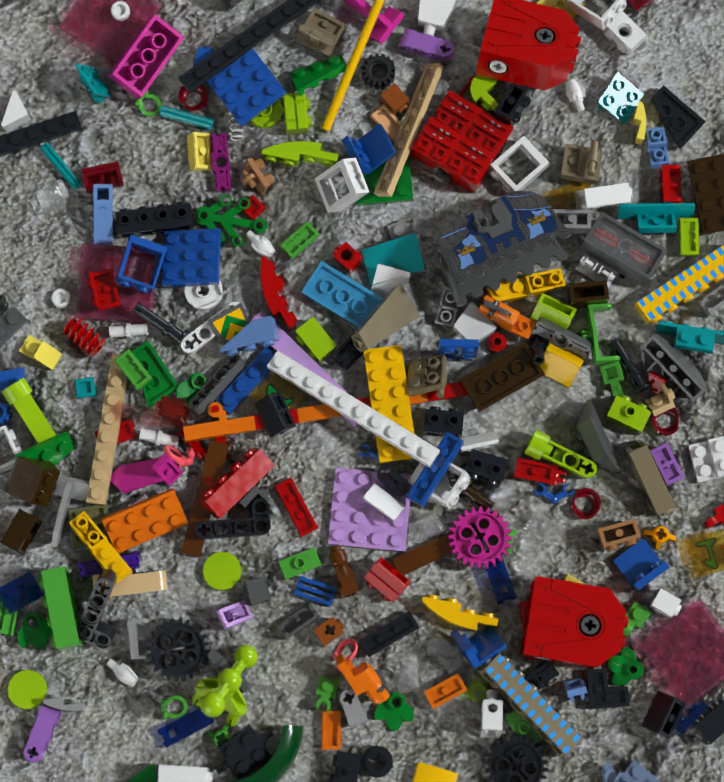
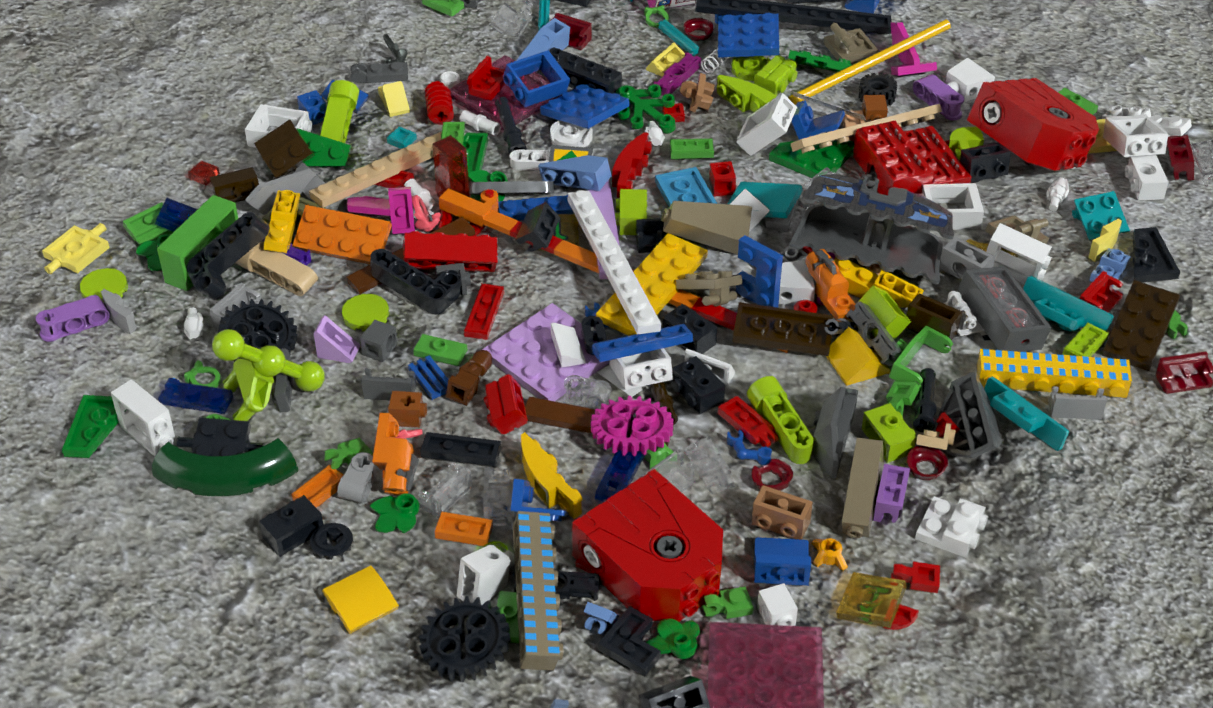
camera: 40 degrees right, 35 degrees down
none -> white sticker [791,91,866,121]

